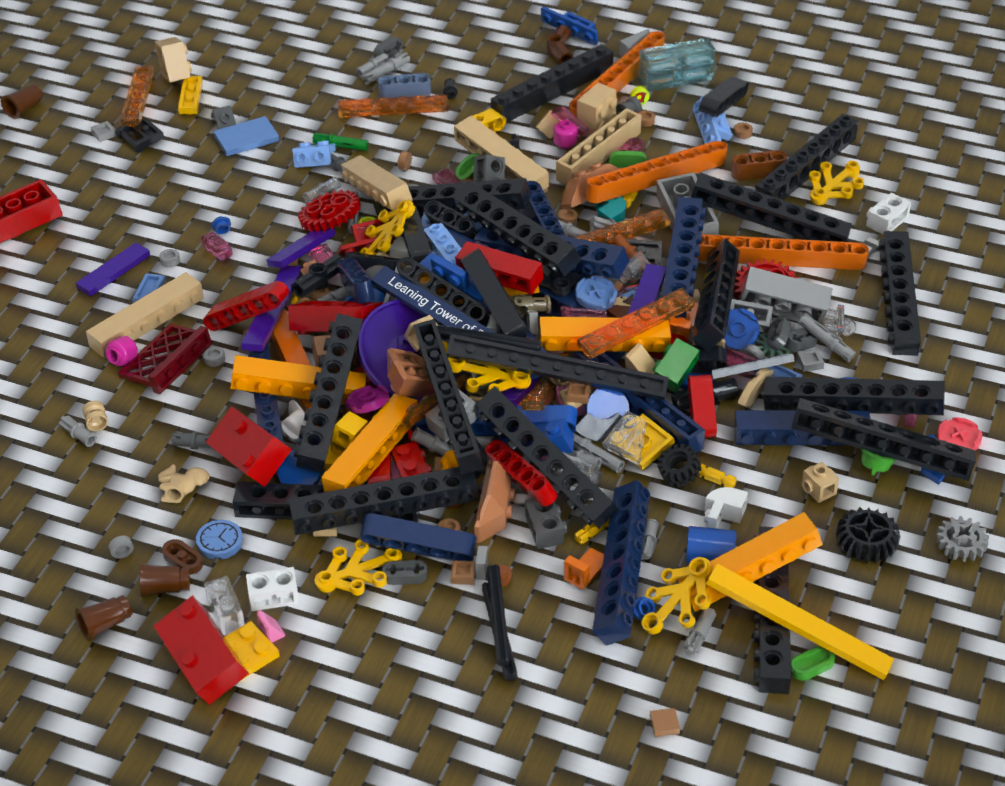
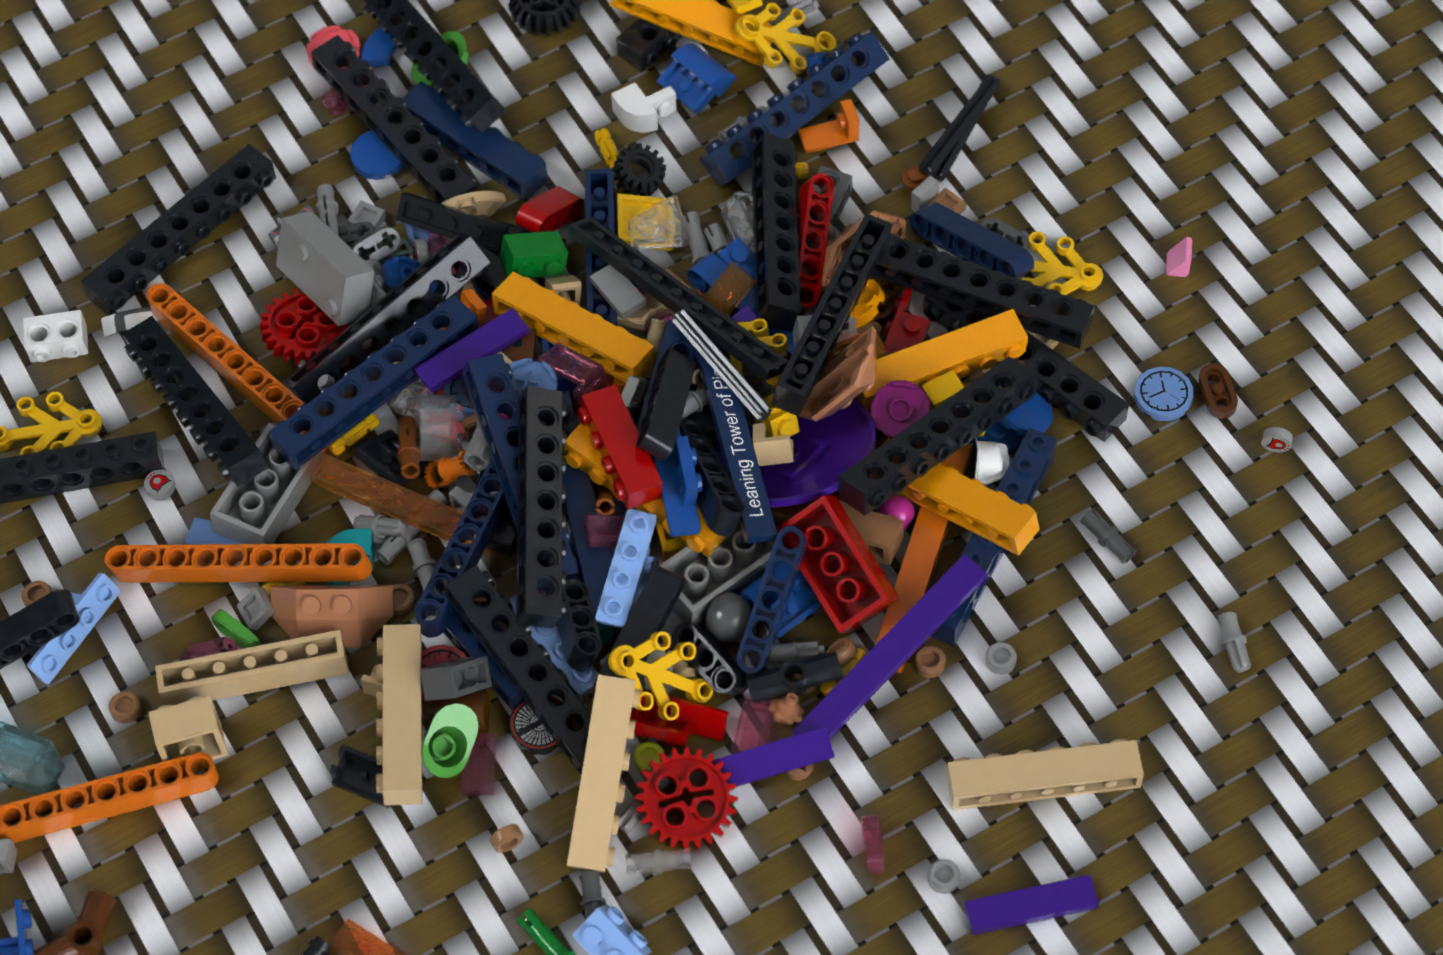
camera: 140 degrees left, 15 degrees up
reddish brown plant [75,595,133,640] -> none
tan wheel [82,401,108,431] -> none
dark pink head [106,336,138,367] -> none
dark red fence [118,323,212,394] -> none
medium blue tile [132,273,166,303] -> none
reddish brown plant [140,564,190,597] -> none
red brick [154,595,249,705] -> none
tan animal [158,464,210,503] -> none
red beam [203,281,289,331] -> none
clear brick [204,576,245,635] -> none
red brick [205,406,292,487] -> none
blue plate [211,216,231,234] -> none
yellow plate [225,621,280,680] -> none
white brick [246,567,299,612] -> none
yellow piece [473,108,506,132] -> none
black brick [491,44,614,123] -> none
tan panel [535,109,563,138] -> none
clear pink tile [551,106,590,137] -> none
dark pink head [553,120,578,149] -> none
tile [575,413,630,442] -> none
clear orange plate [577,288,695,360] -> none
dark grey wheel [616,96,642,114] -> none
neon yellow tile [630,86,649,105] -> none
dark orange beam [731,150,787,180] -> none
tan brick [802,462,839,503] -> none

